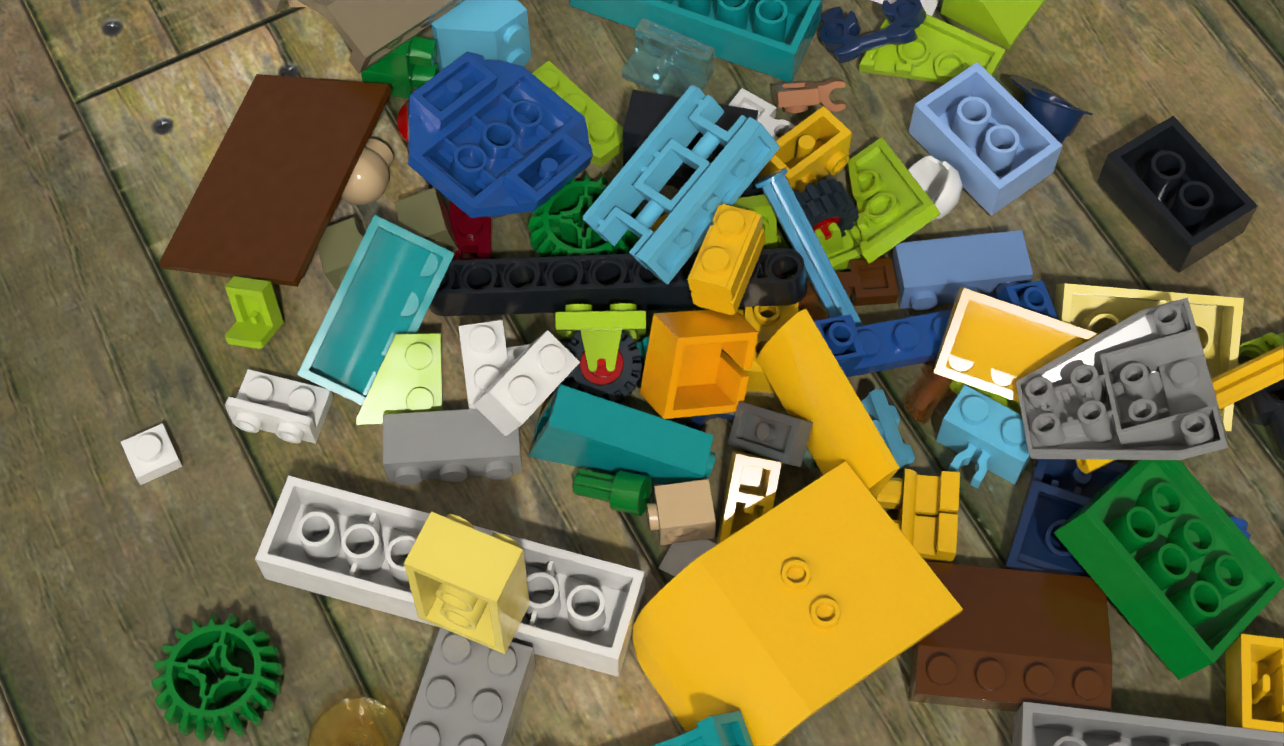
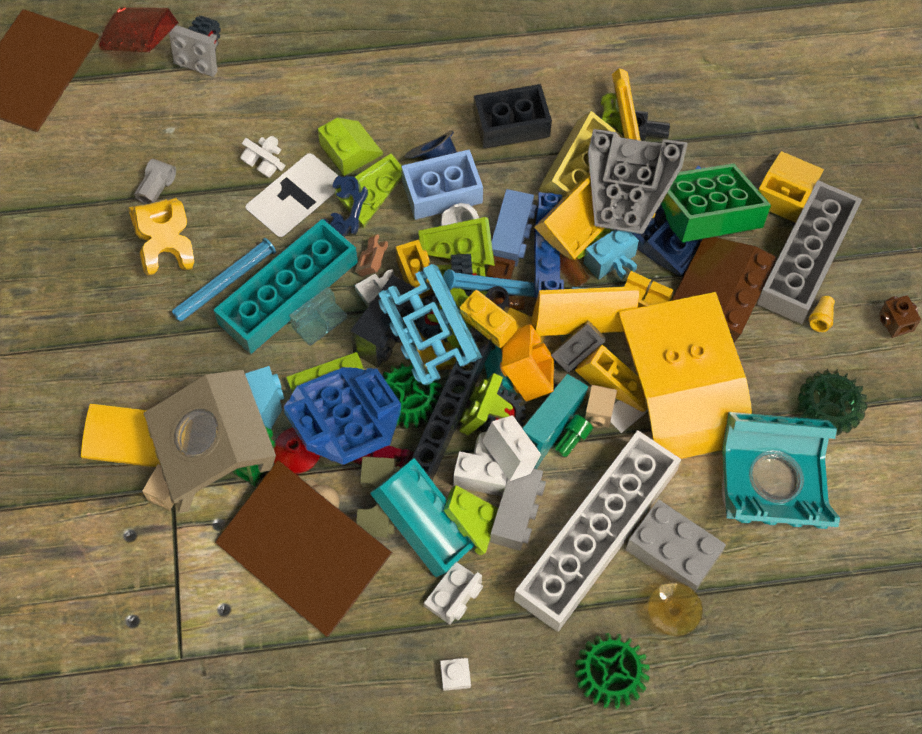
camera: 70 degrees left, 0 degrees up
lime bracket [225,276,284,349] -> none
light yellow brick [404,511,530,654] -> none

